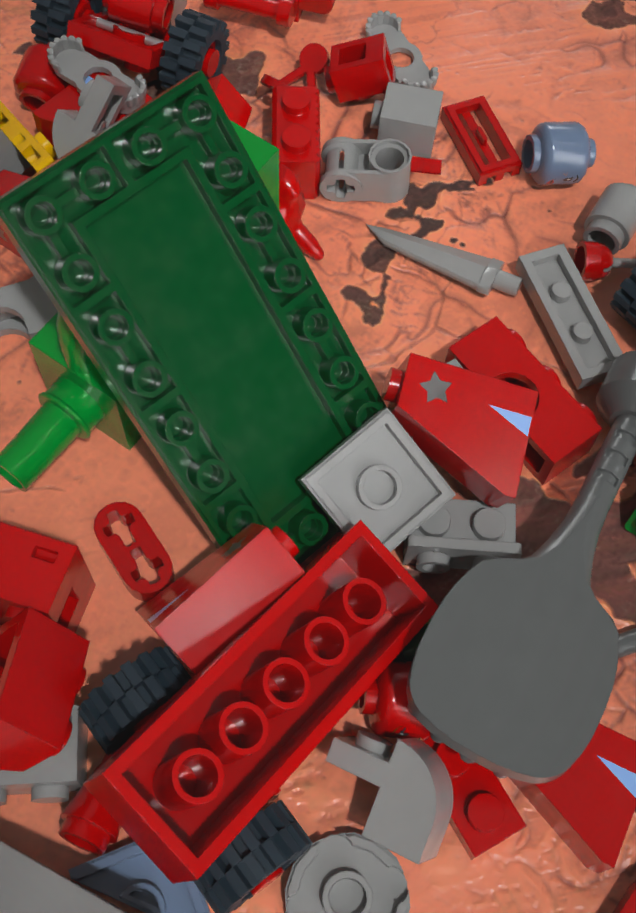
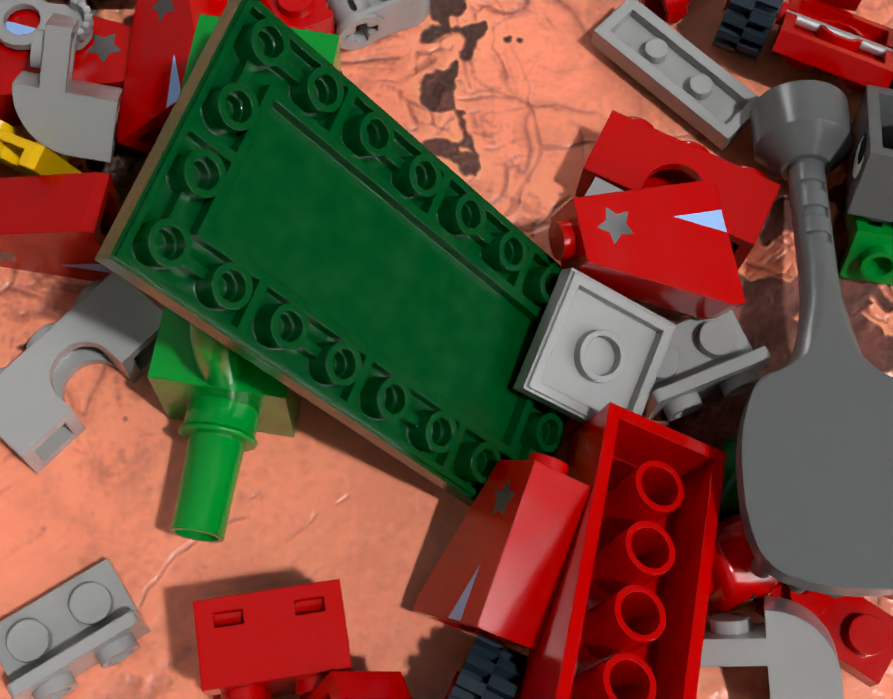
camera: 30 degrees left, 5 degrees up
red beam [94,502,175,602] -> none
light grey bar [366,224,523,297] -> none

